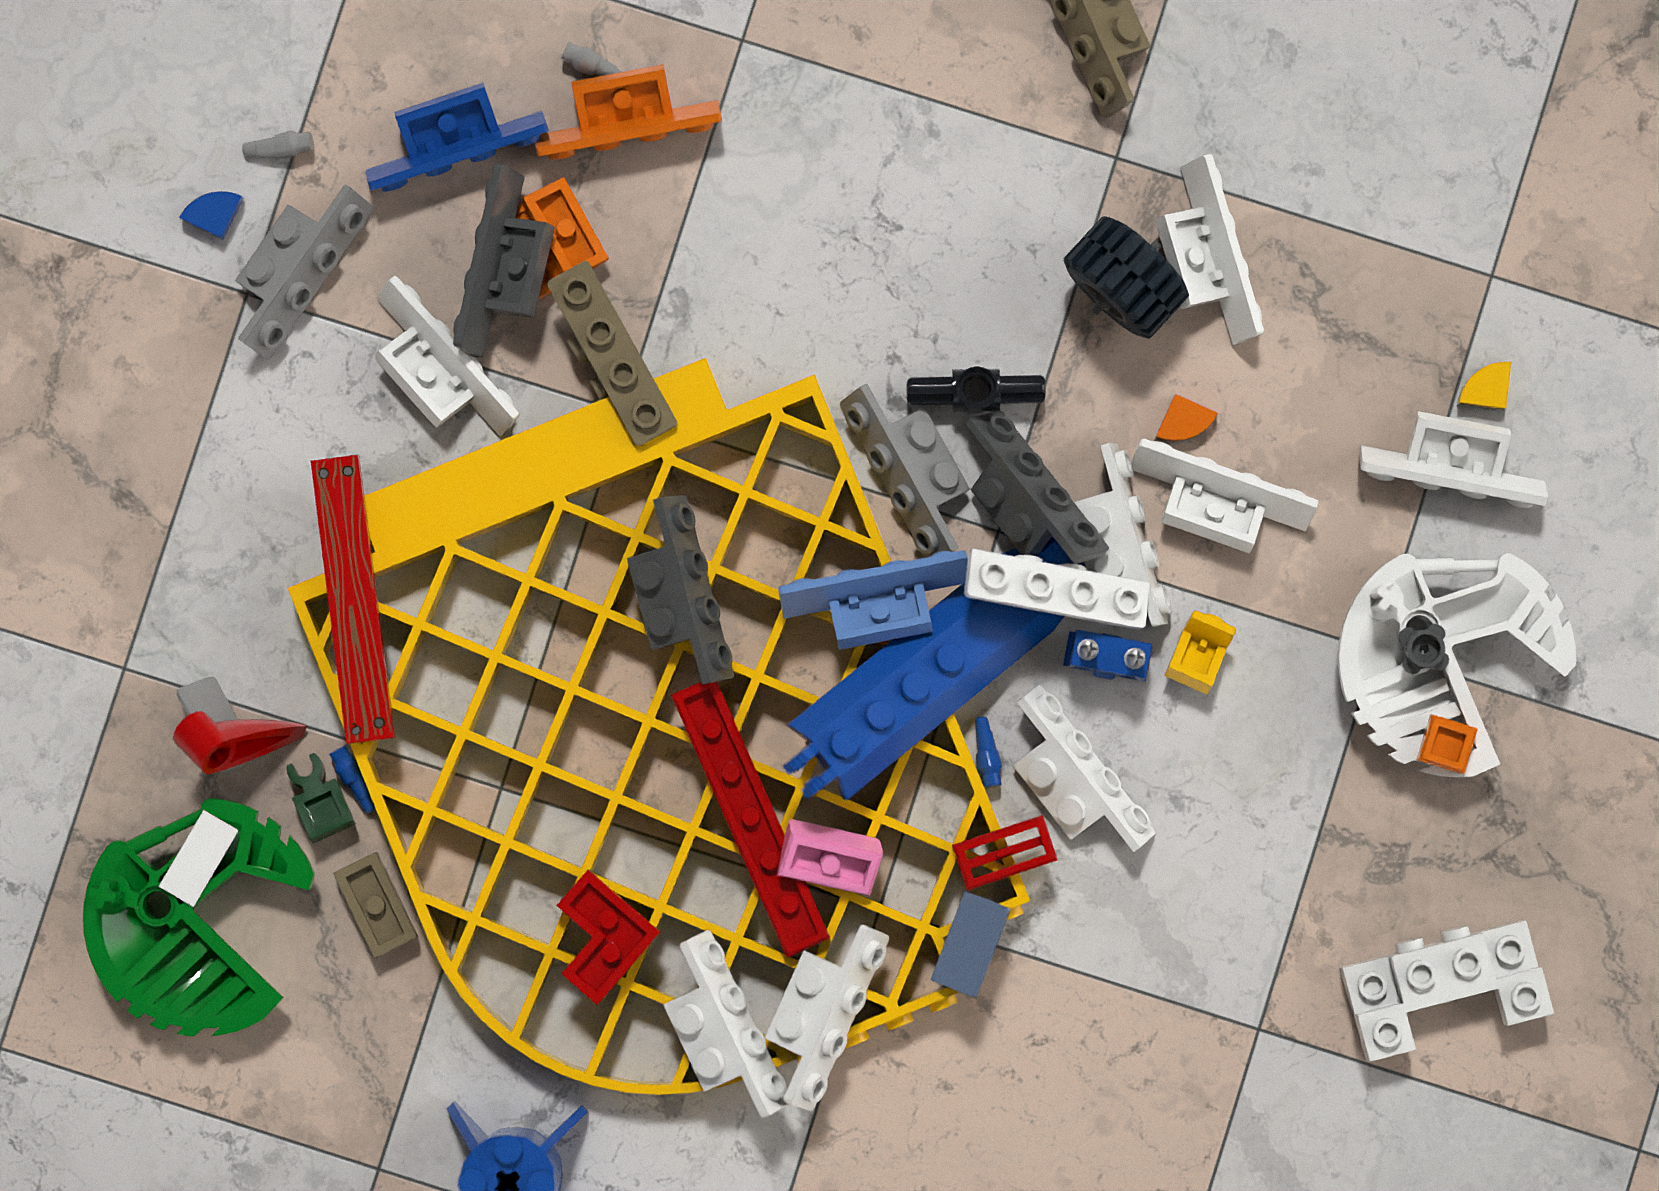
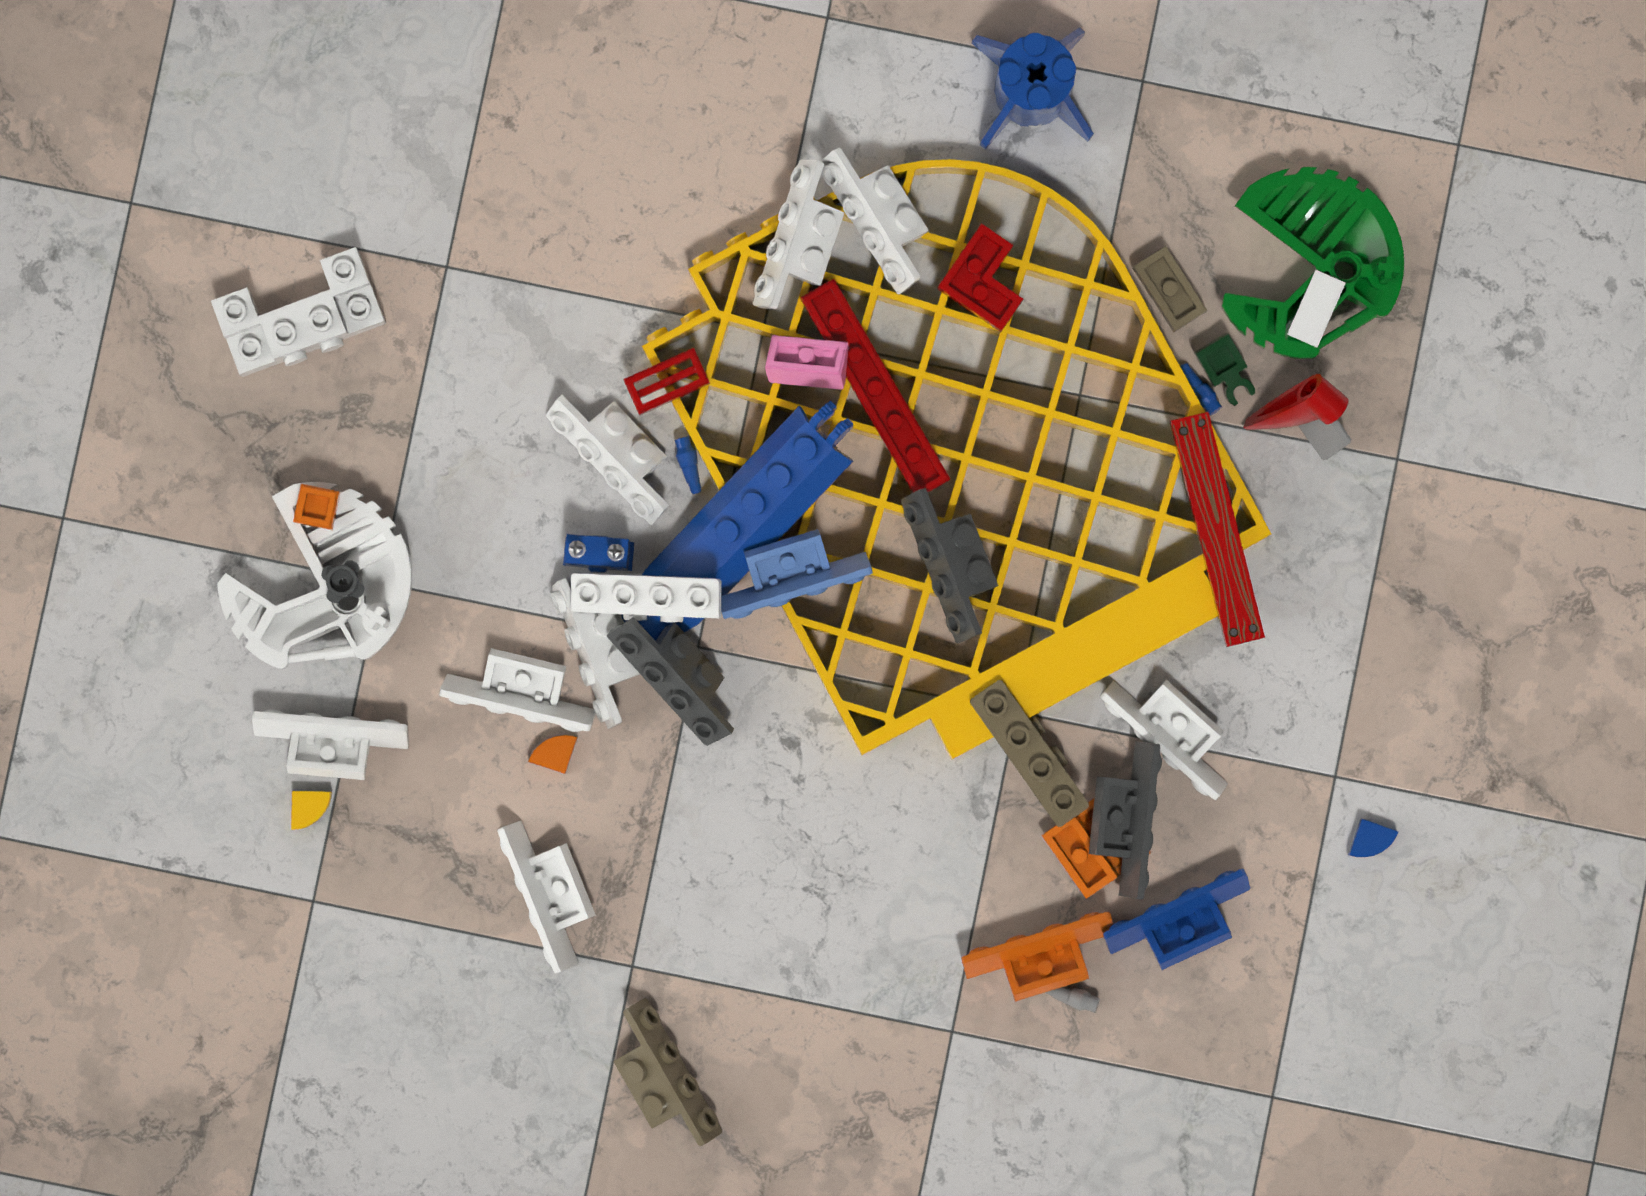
camera: 175 degrees right, 0 degrees up
light grey bracket [235,184,374,360] -> none
light grey piece [242,131,314,157] -> none
light grey bracket [840,384,970,558] -> none
black axle [906,366,1046,414] -> none
sand blue slope [930,891,1011,998] -> none
black wheel [1063,216,1189,339] -> none
yellow bracket [1164,610,1236,695] -> none

